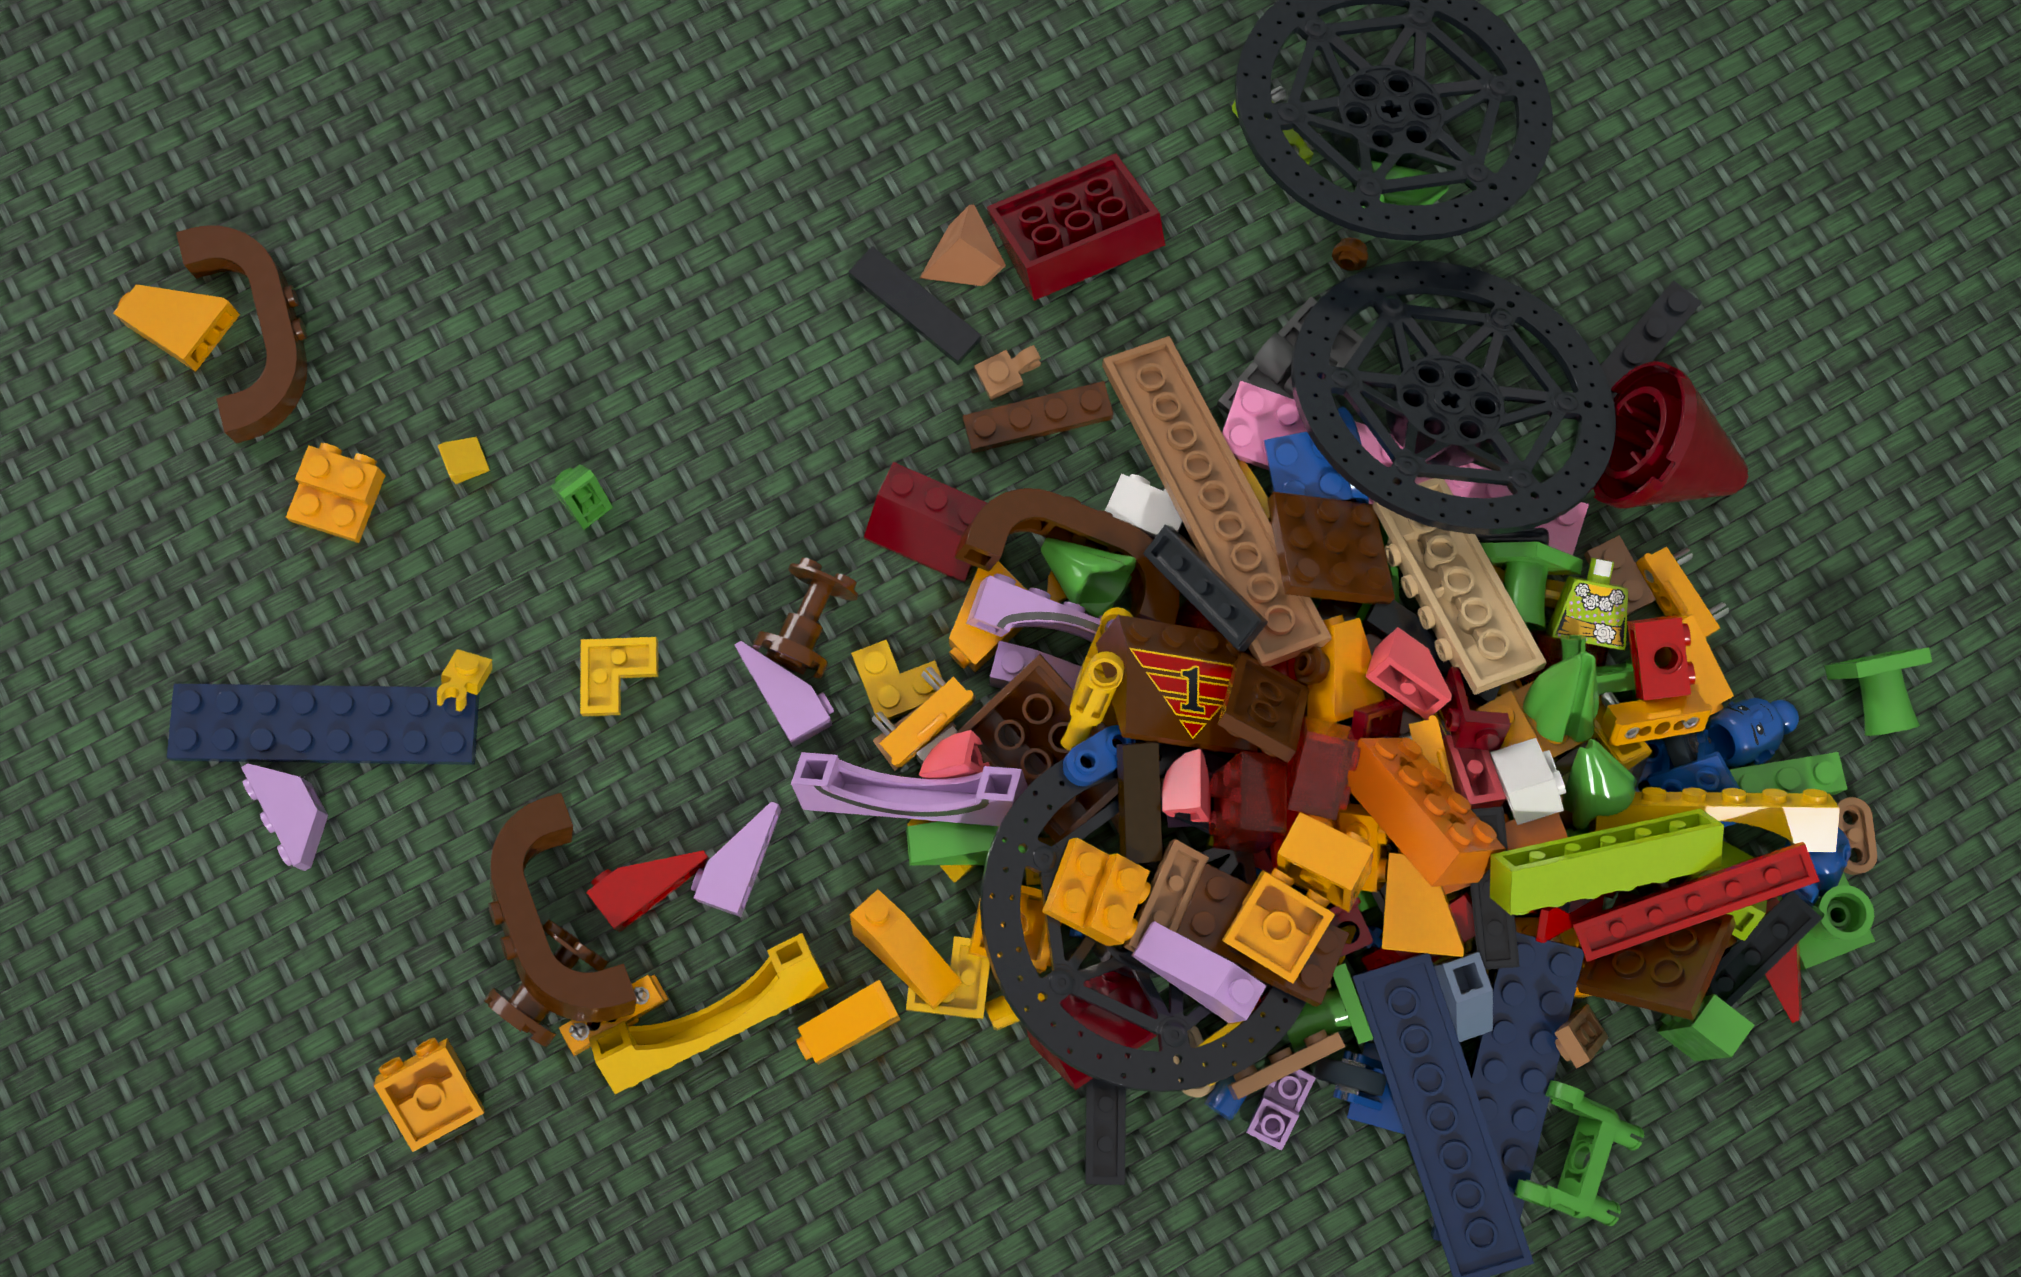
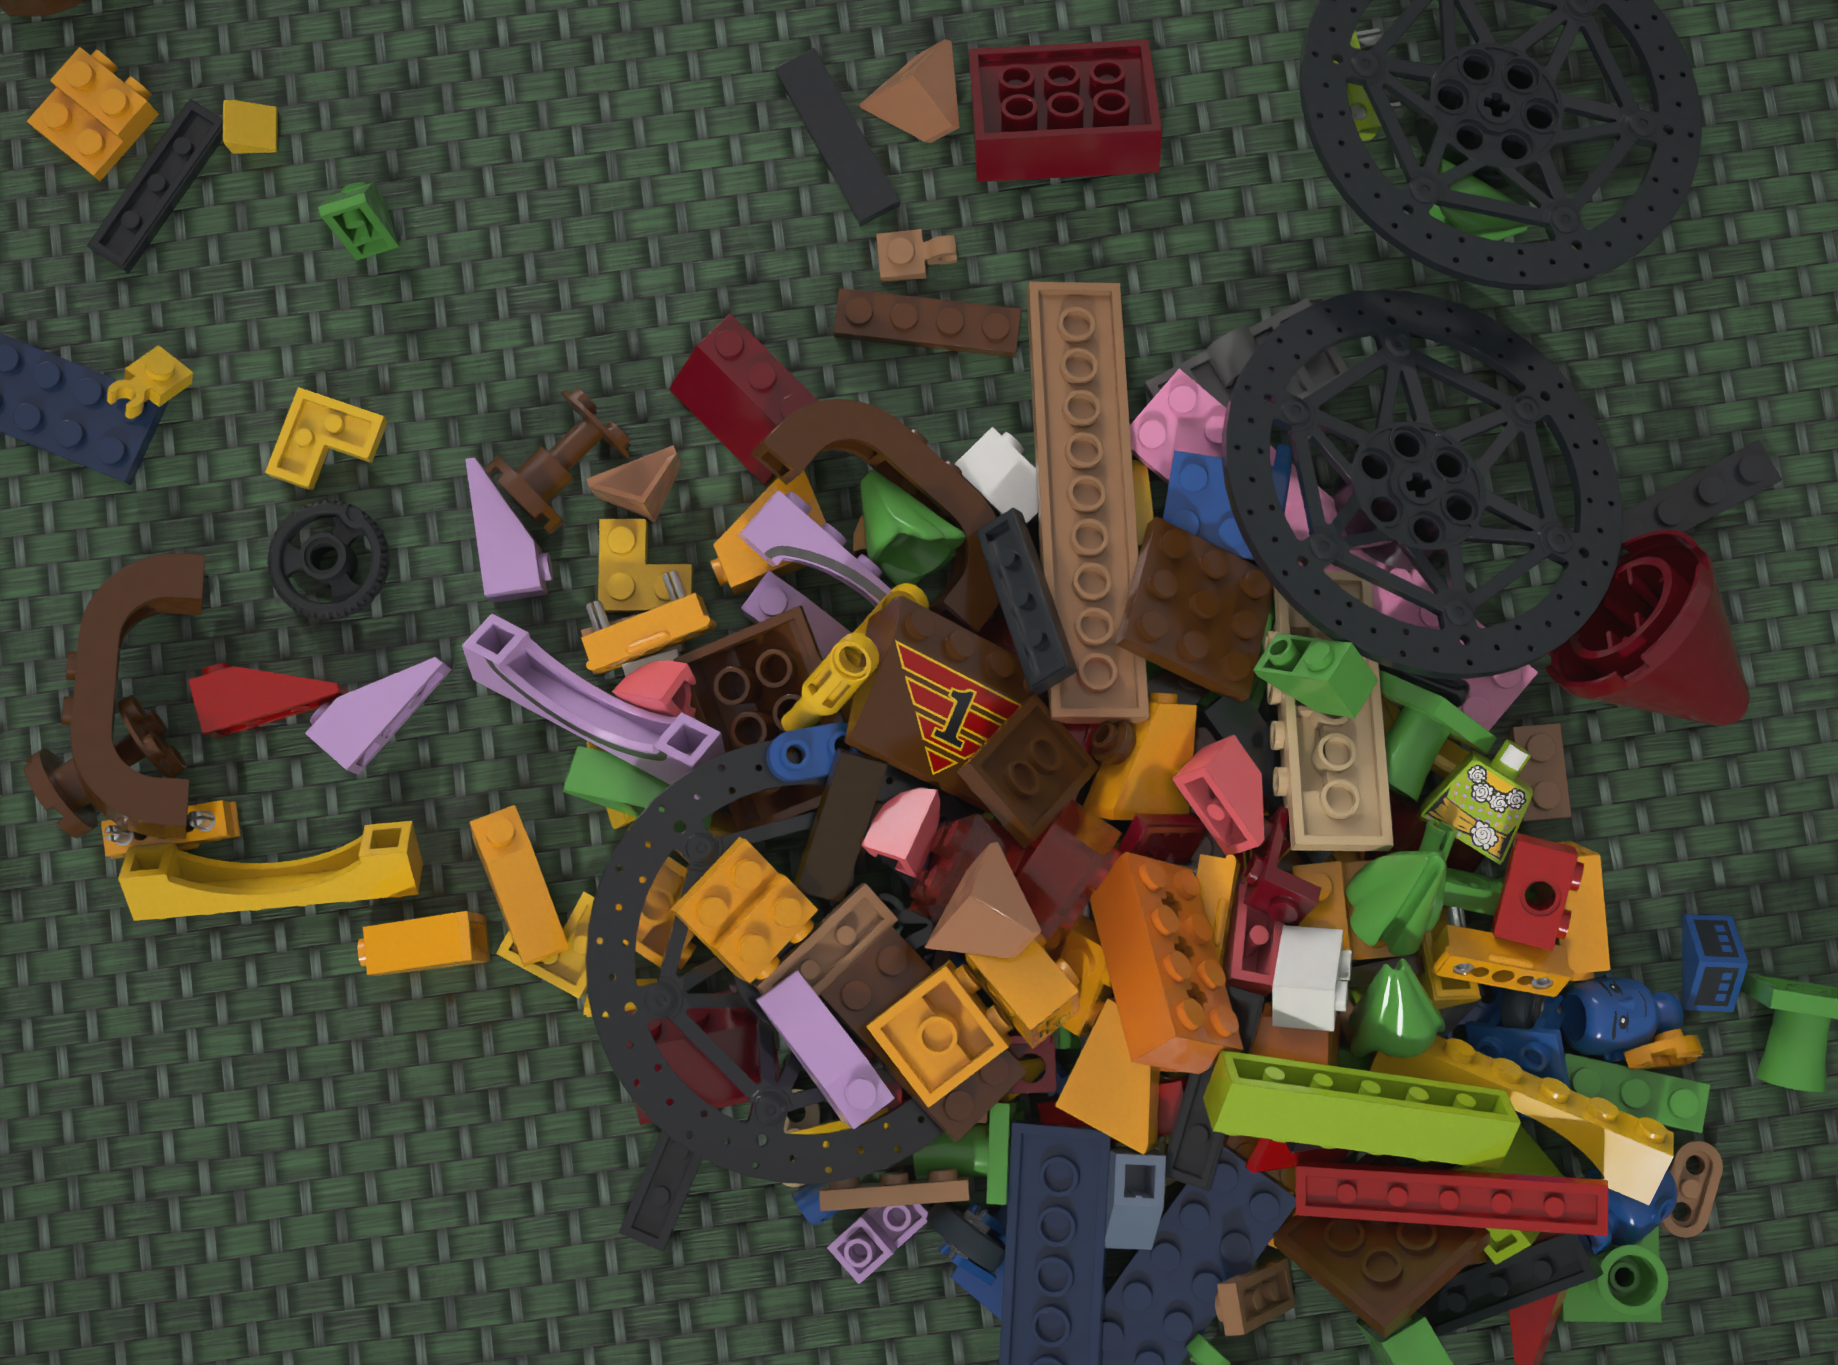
camera: 30 degrees right, 5 degrees up
reddish brown plate [1332,237,1368,271] -> none
light orange piece [1635,546,1729,639] -> none
none -> black tile [87,99,223,274]
none -> black wheel [267,500,390,620]
none -> nougat slope [586,445,682,522]
none -> nougat slope [924,842,1042,958]
none -> bright green slope [1253,633,1378,718]
none -> light orange plate [1623,1029,1703,1070]
none -> blue slope [1682,914,1748,1012]

